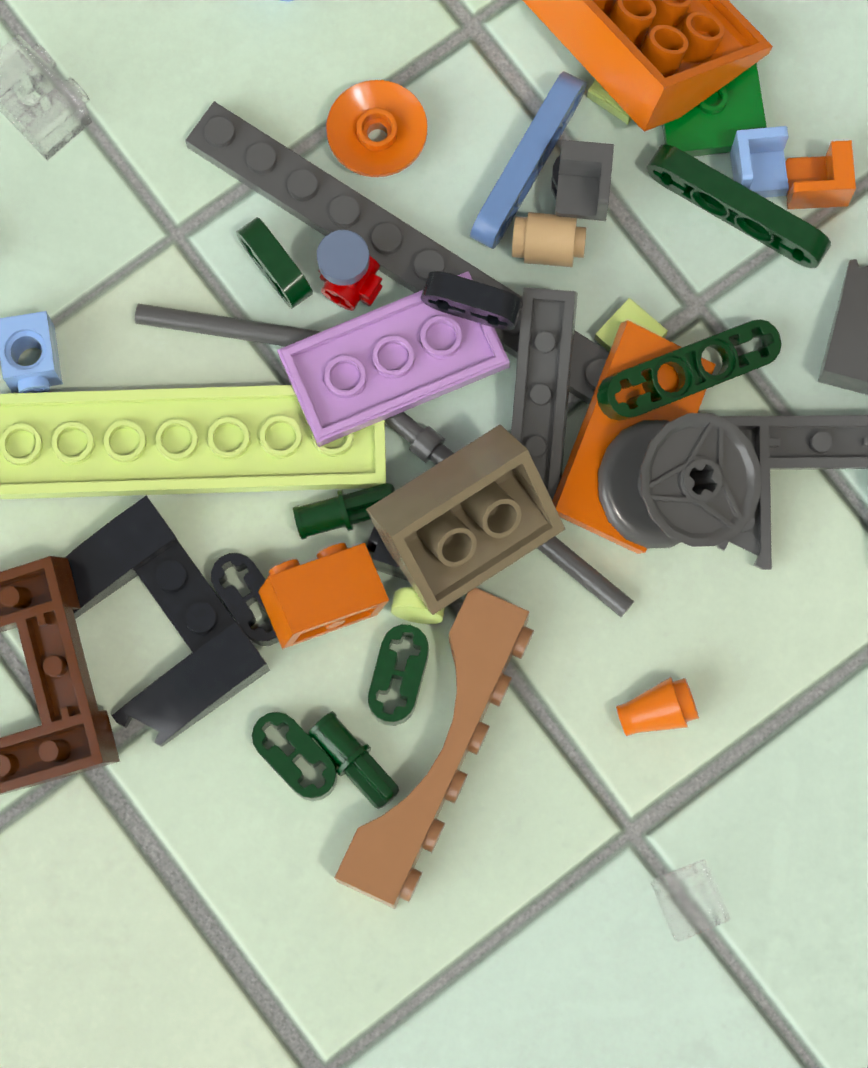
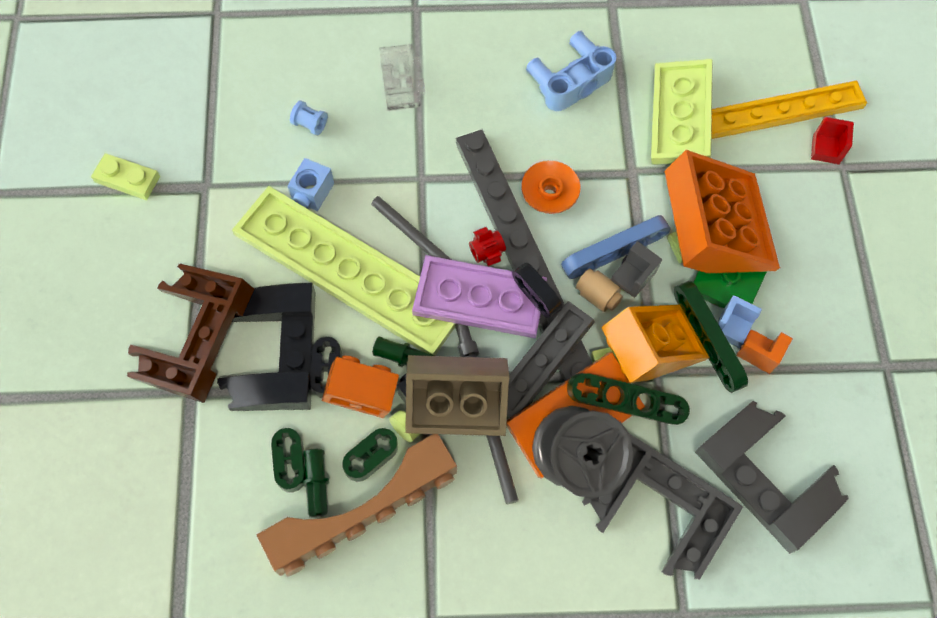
camera: 30 degrees right, 10 degrees down
dark green beam [236,217,313,309] -> none
sand blue tile [317,230,370,285] -> none
orange cone [616,677,699,736] -> none
none -> light orange slope [601,305,710,383]

